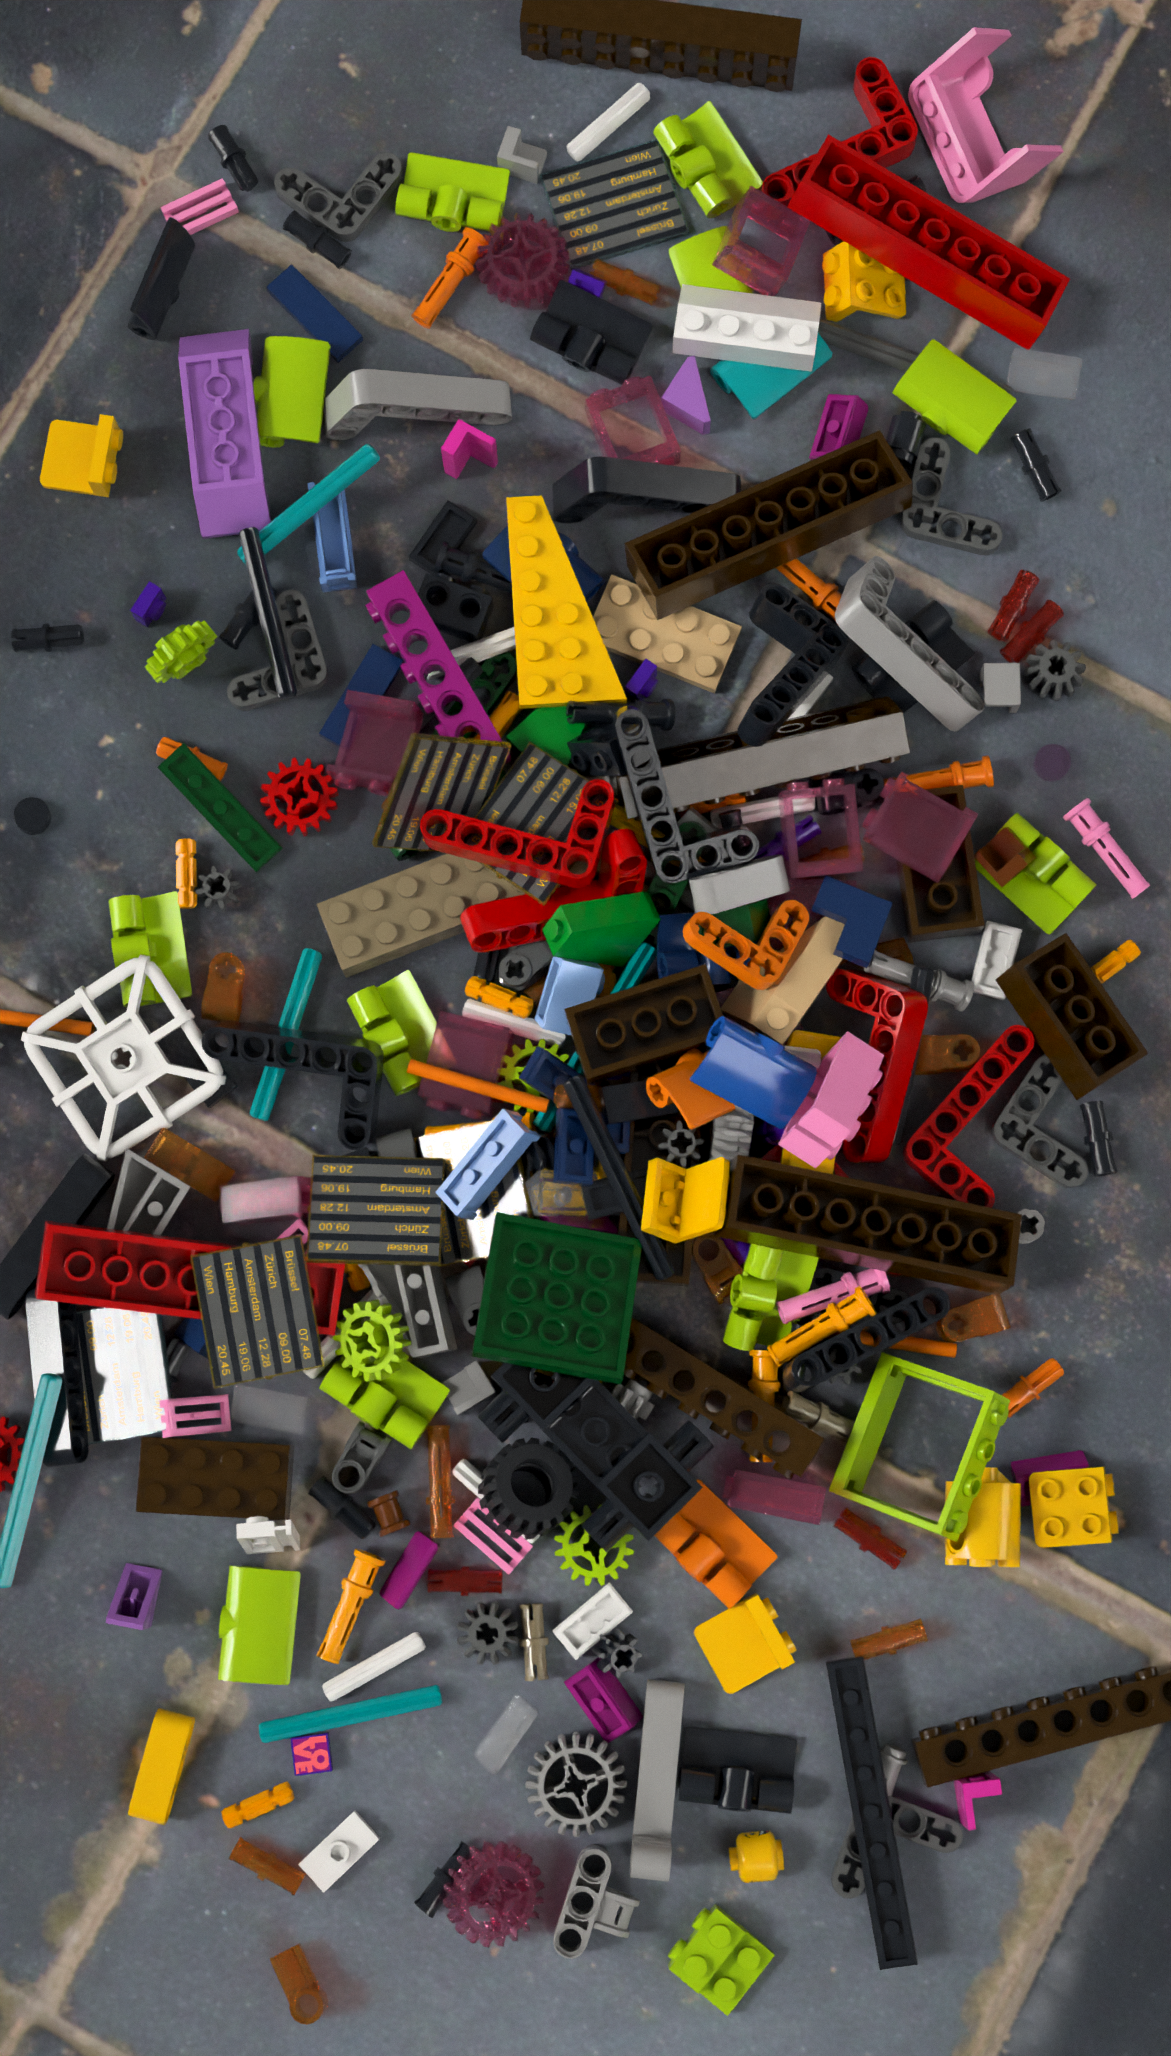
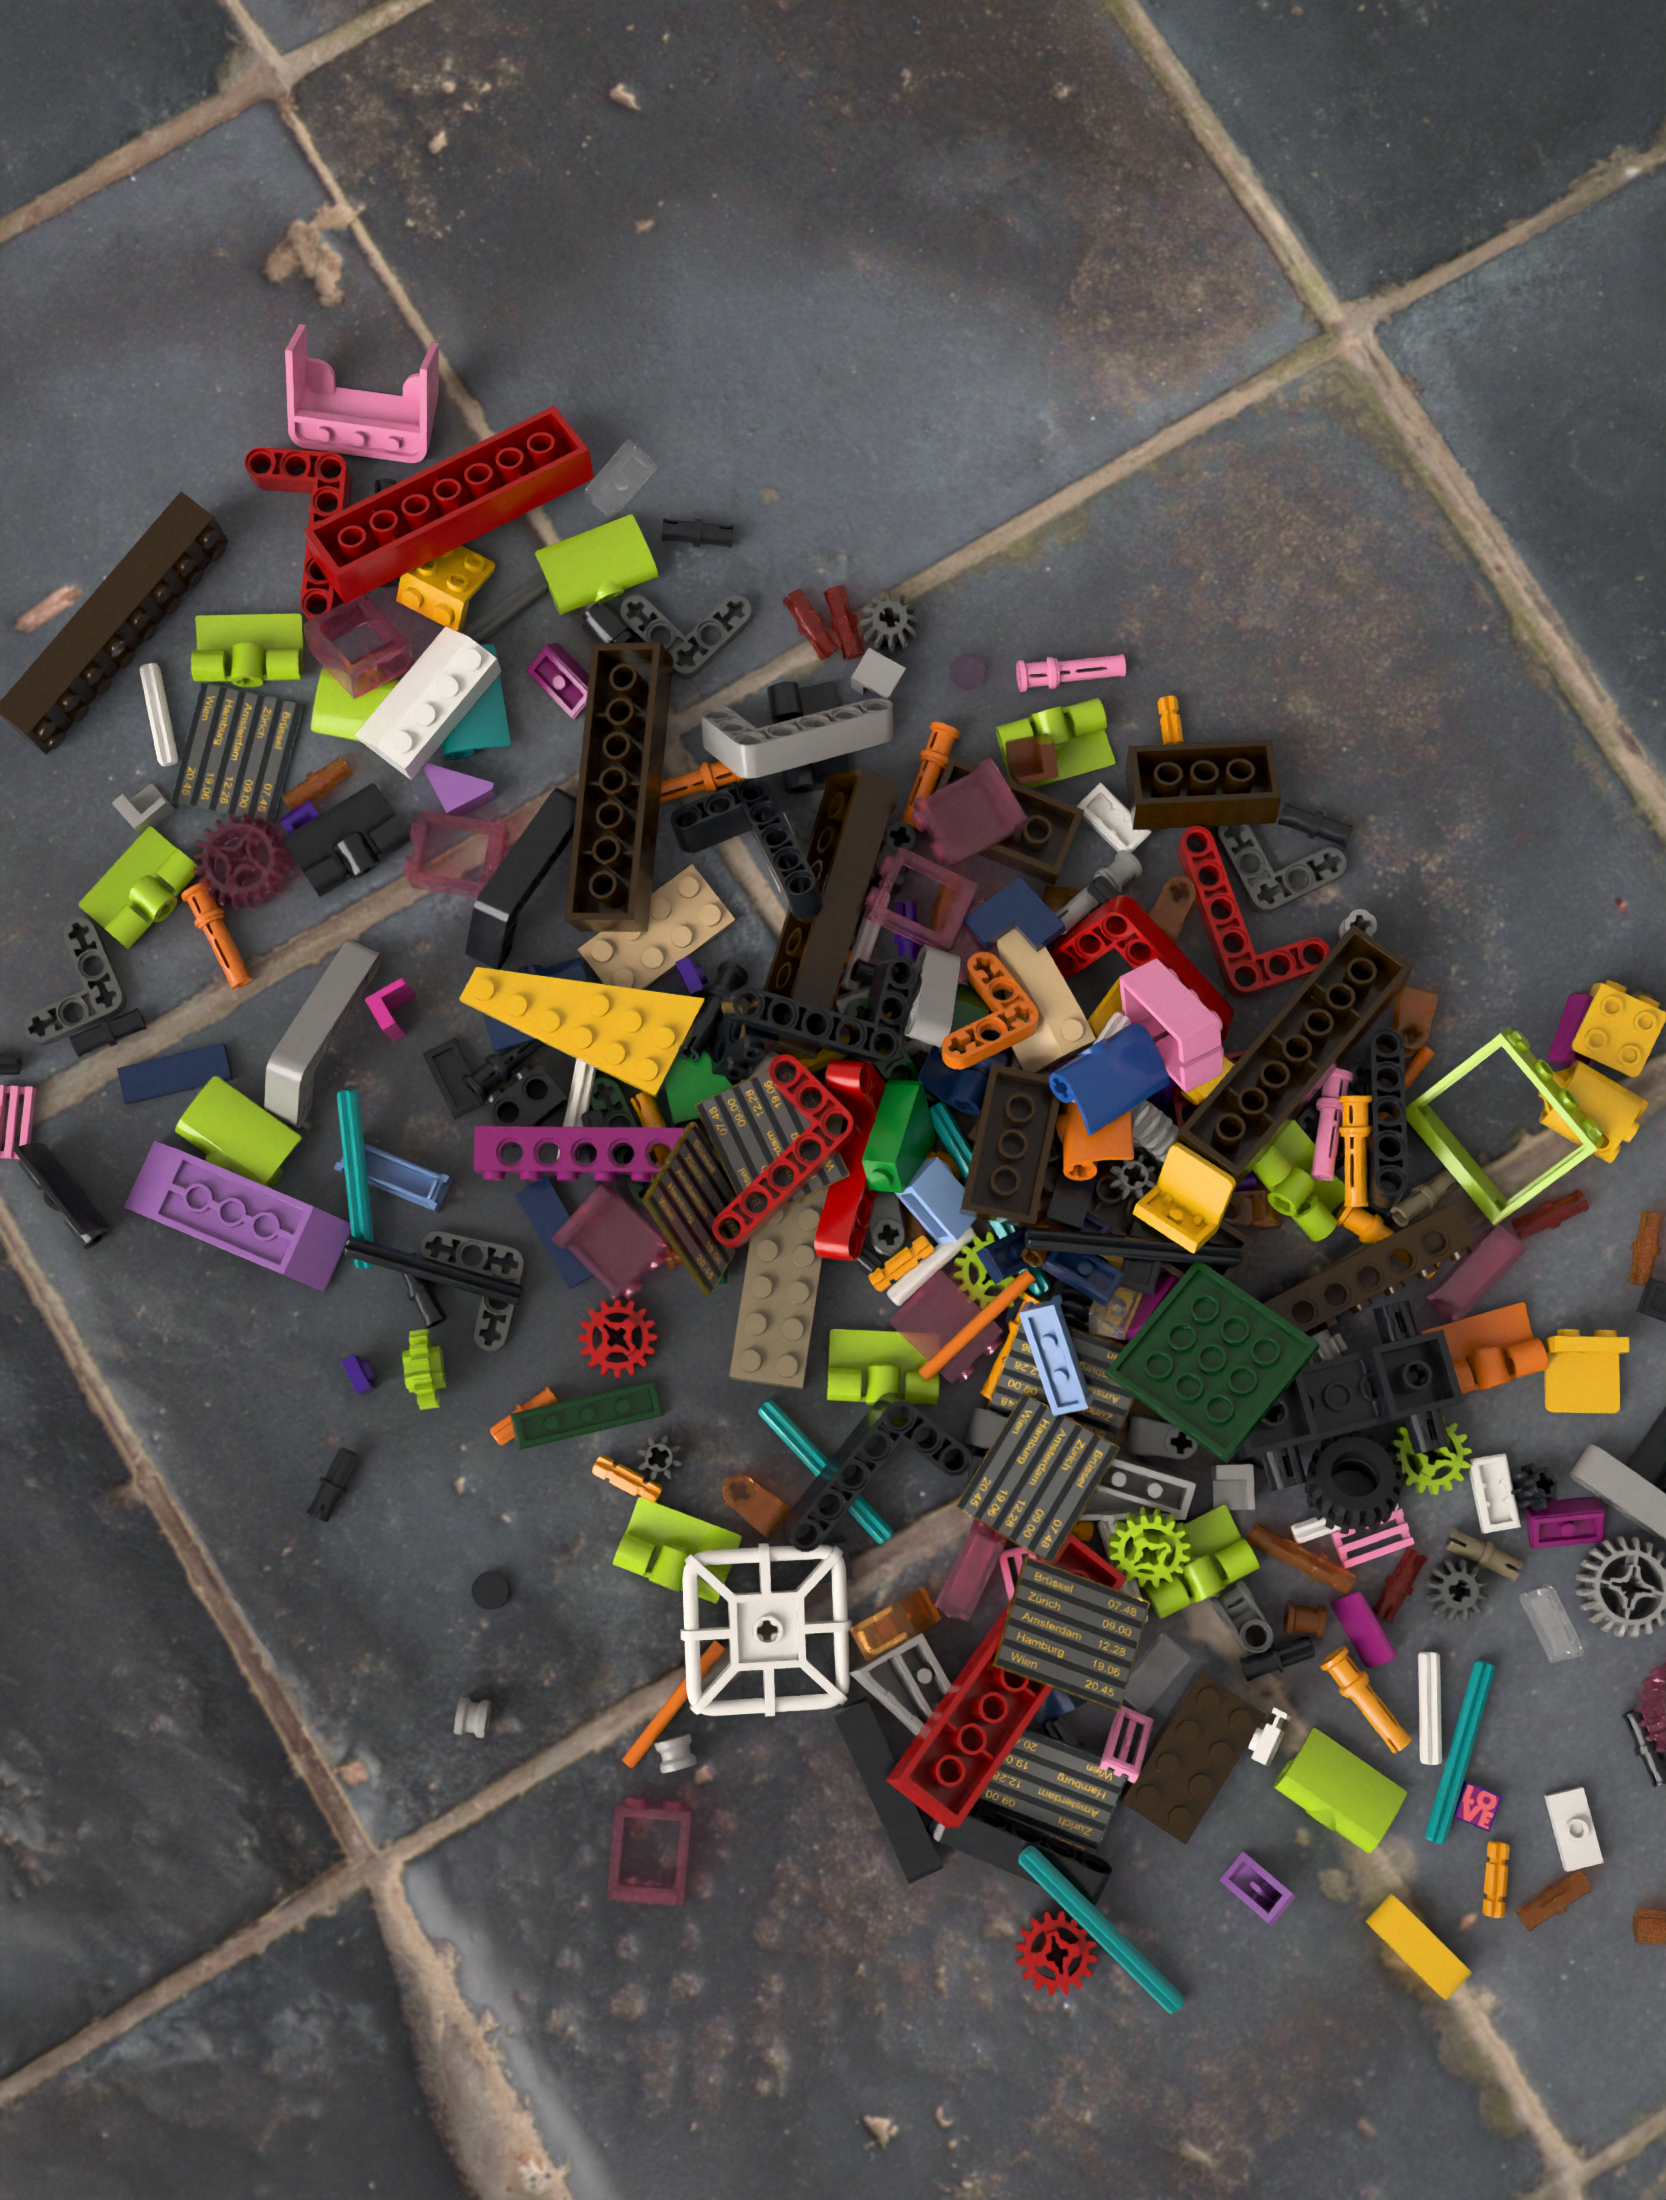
camera: 65 degrees left, 0 degrees up
yellow bracket [40,414,123,497] -> none
orange axle [1002,1358,1064,1418] -> none

